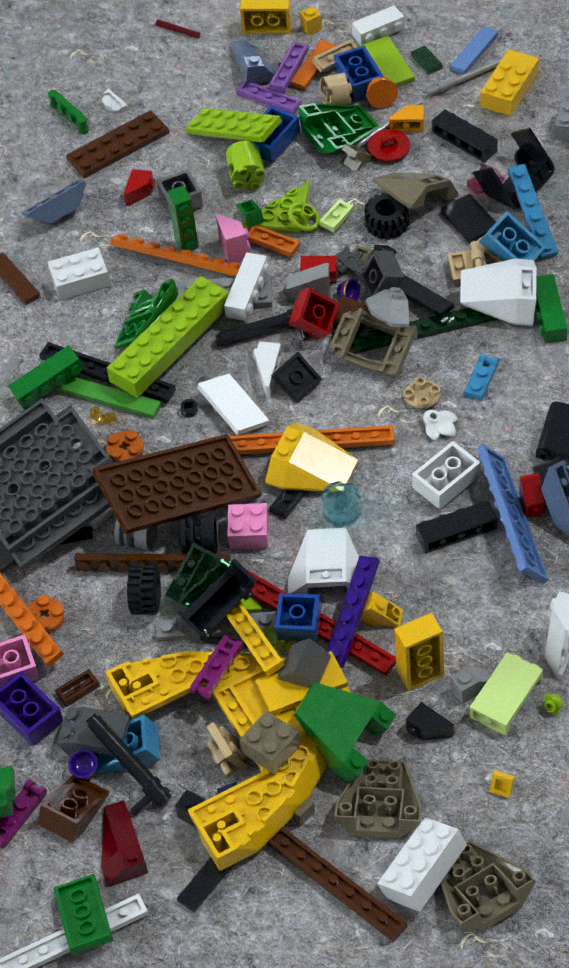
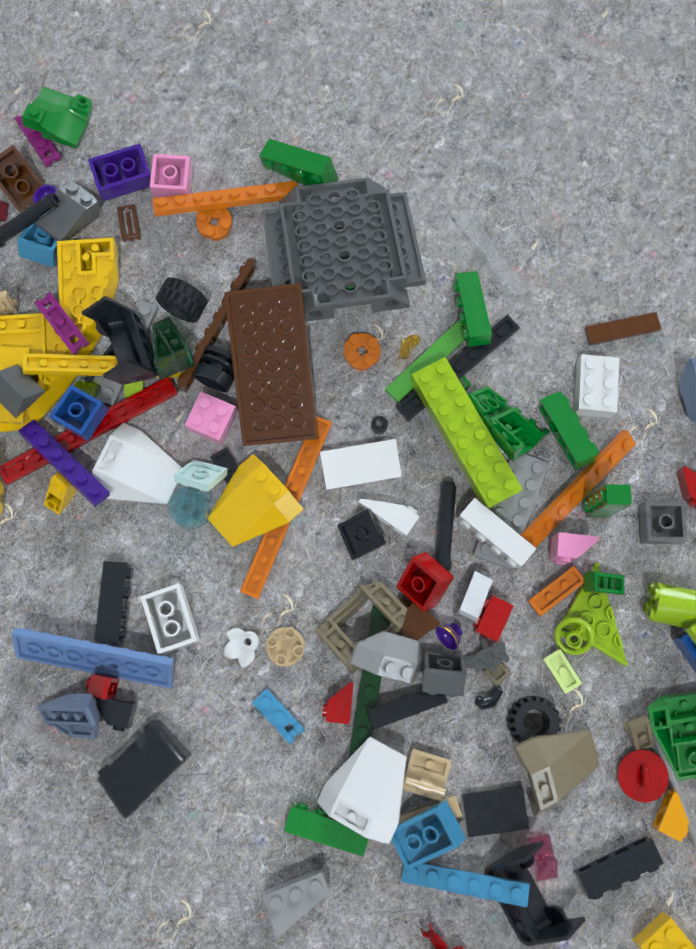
camera: 105 degrees right, 25 degrees up
none -> light aqua plate [174,459,227,491]
none -> red slope [322,682,354,724]
none -> green brick [538,391,598,470]

